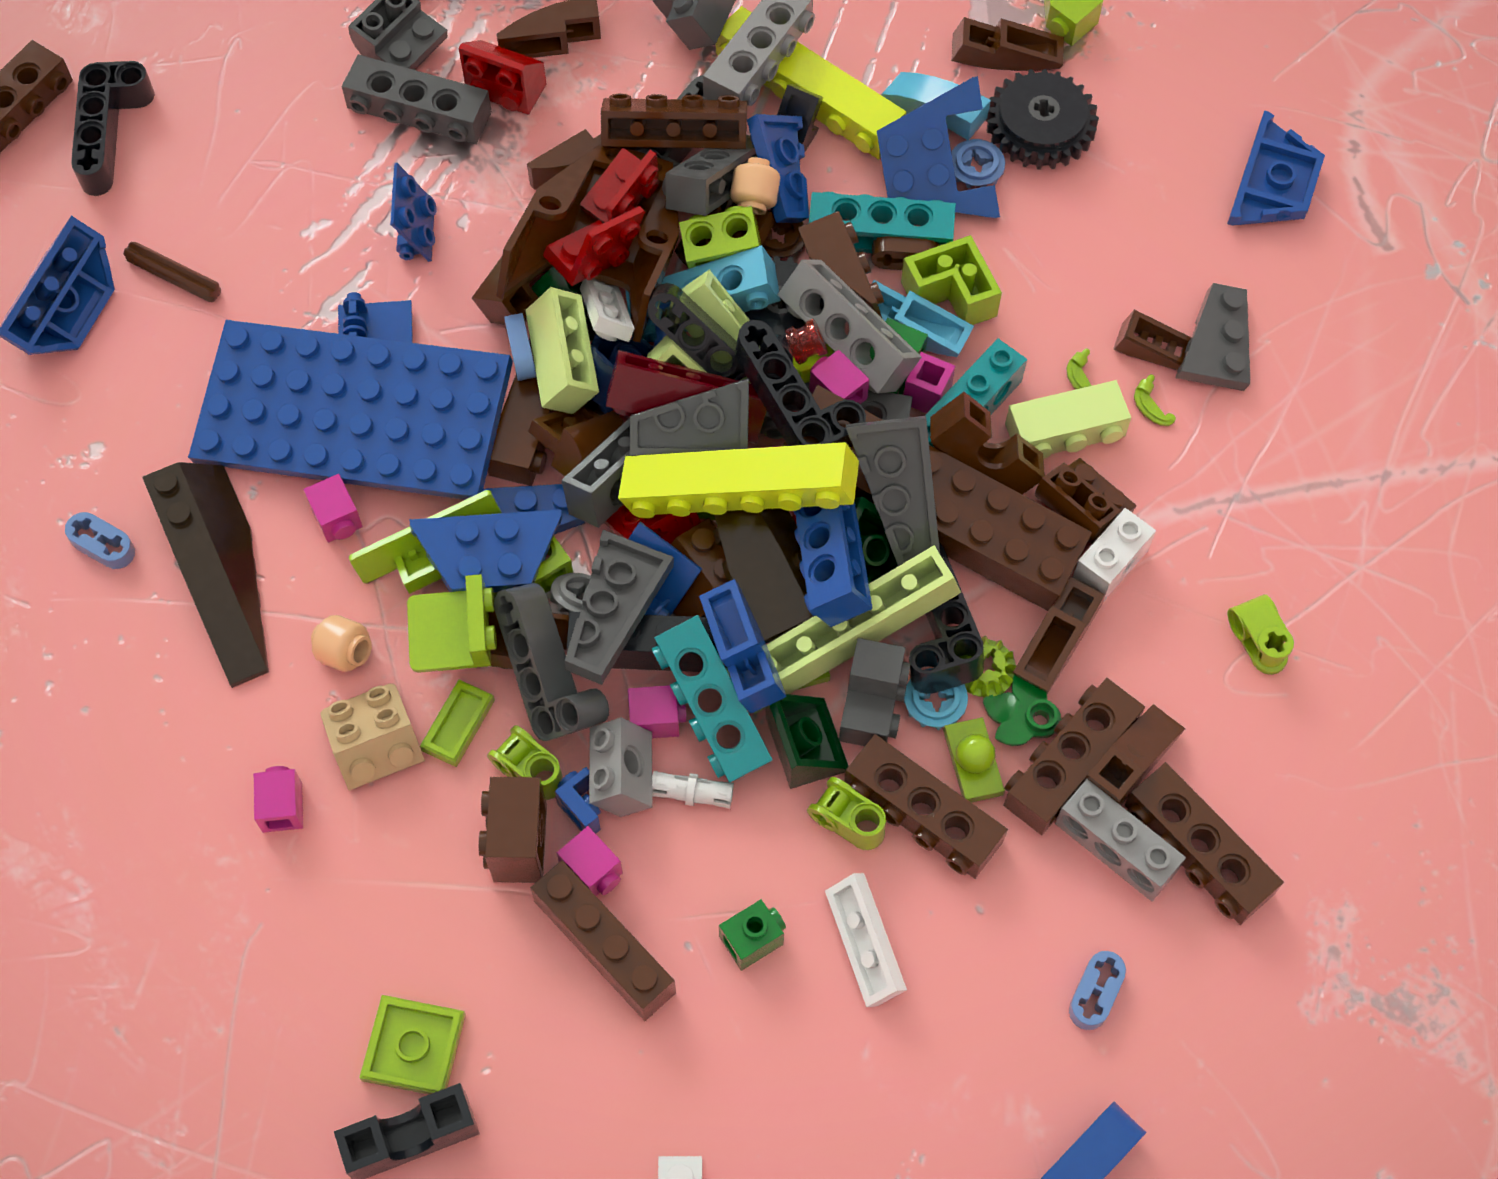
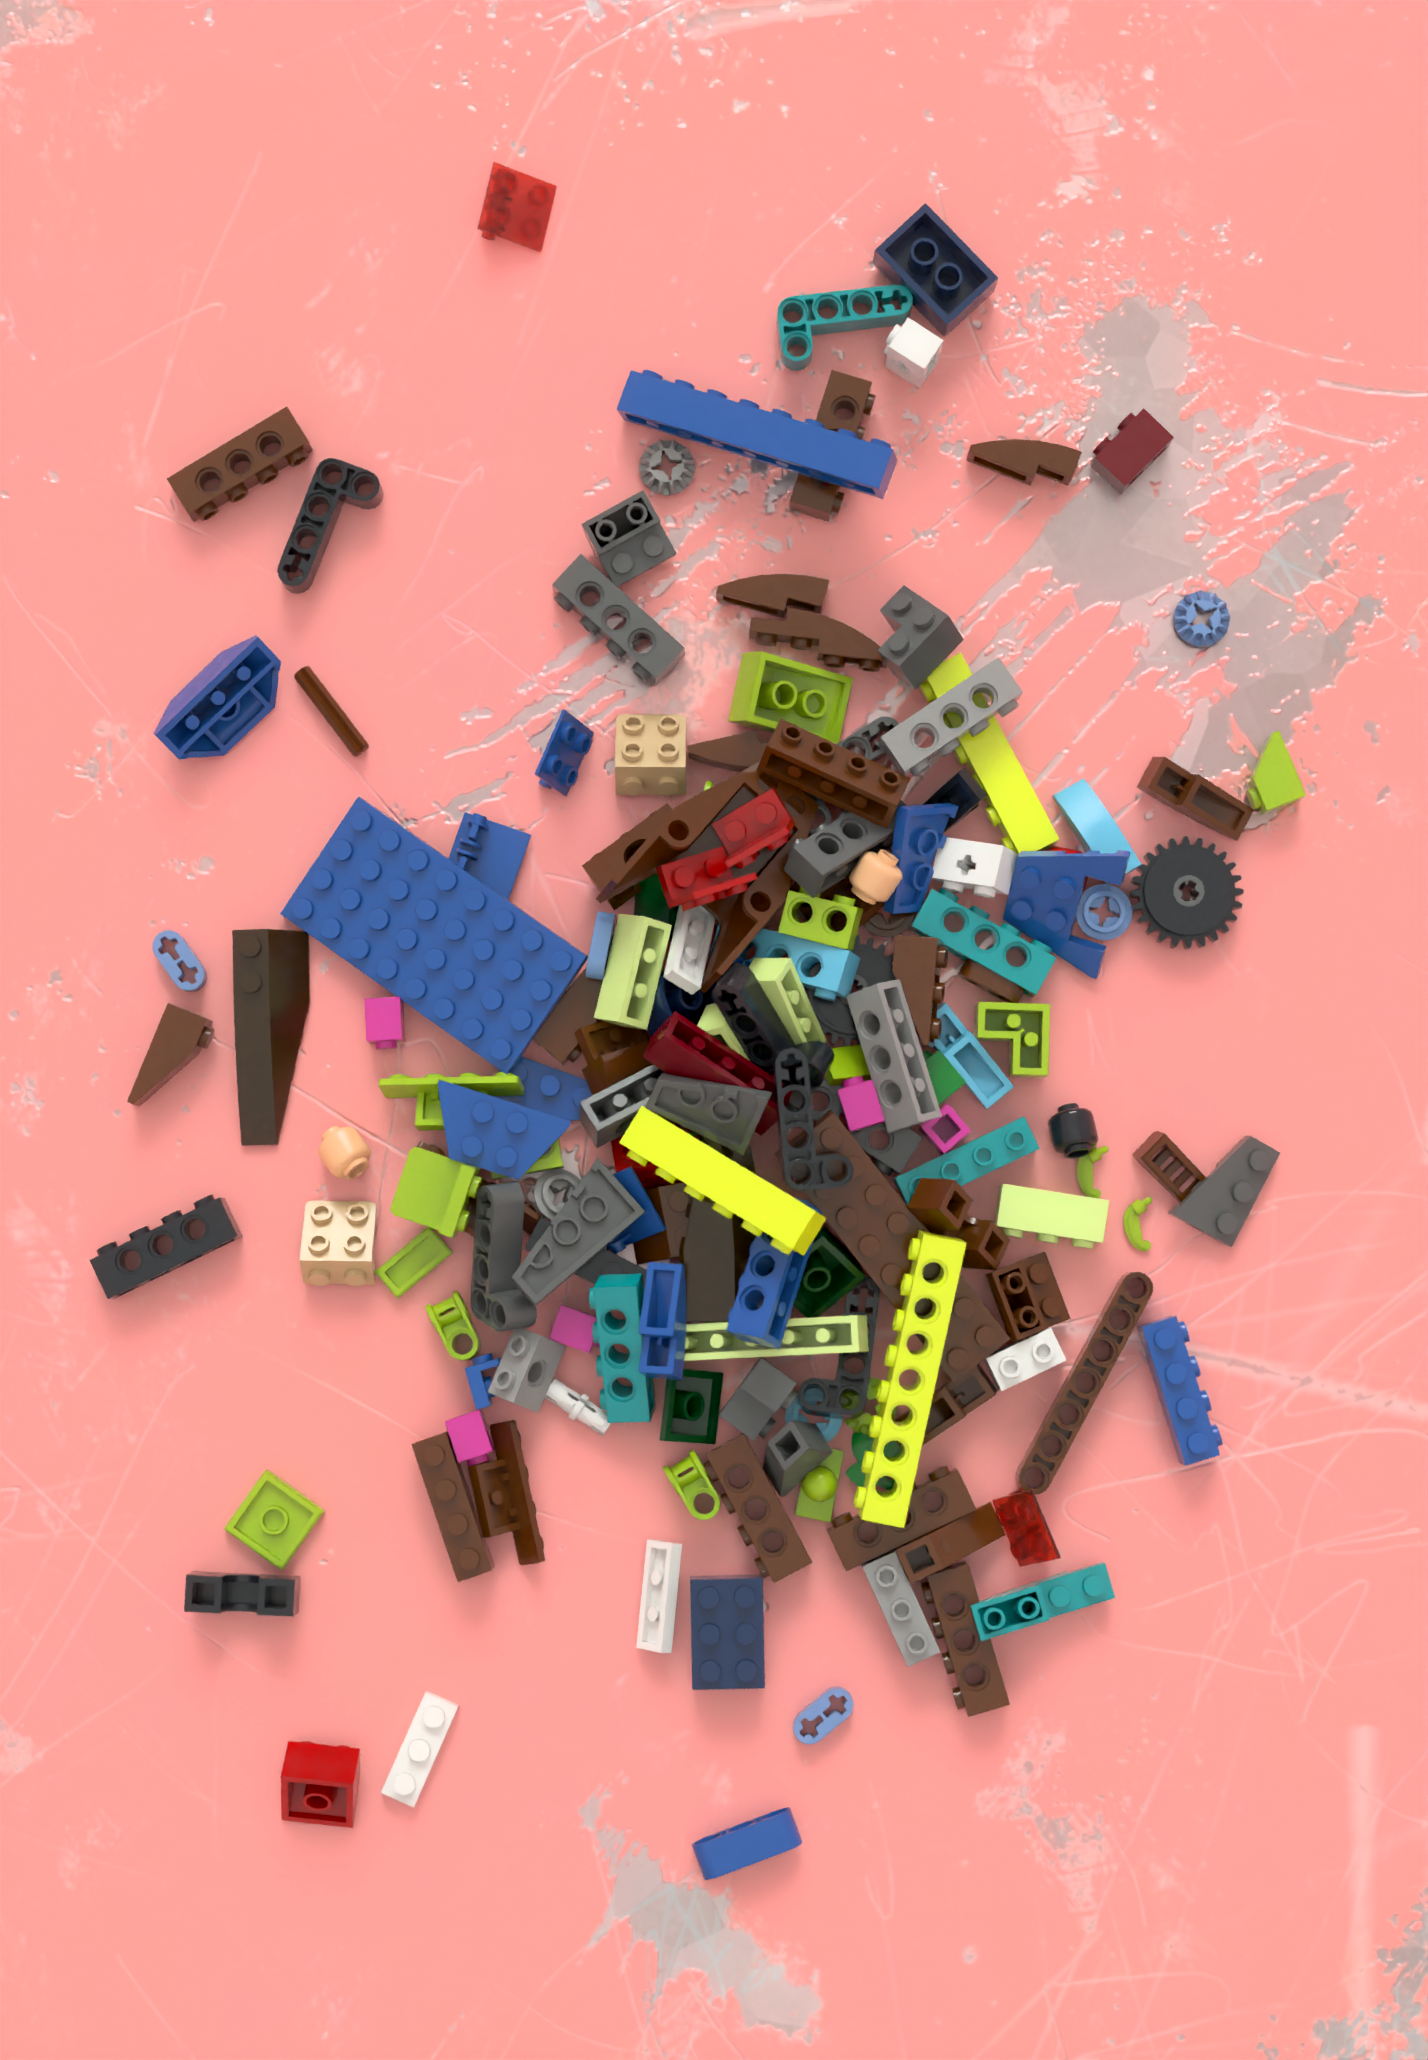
camera: 25 degrees right, 20 degrees up
dark pink brick [253,766,303,833] -> none
red slope [458,40,547,115] -> none
reddish brown brick [478,777,547,883] -> none
green brick [719,899,786,971] -> none
clear red wheel [785,318,828,365] -> none
dark grey wing [846,416,940,566] -> none
blue wing [1227,110,1325,226] -> none
lime piece [1227,594,1294,675] -> none
none -> black brick [90,1195,243,1299]
none -> reddish brown slope [127,1003,214,1107]
none -> reddish brown bracket [468,1420,545,1565]
none -> tan bracket [615,714,686,796]
none -> dark blue brick [690,1574,765,1690]
none -> lime slope [728,651,853,744]
none -> reddish brown slope [749,608,887,672]
none -> dark grey slope [763,1420,833,1497]
none -> neon yellow brick [854,1230,966,1528]
none -> white brick [932,837,1018,898]
none -> teal slope [970,1562,1115,1641]
none -> clear red hinge [992,1488,1061,1567]
none -> reddish brown beam [1015,1272,1153,1495]
none -> black head [1048,1103,1098,1159]
none -> blue brick [1136,1316,1223,1466]

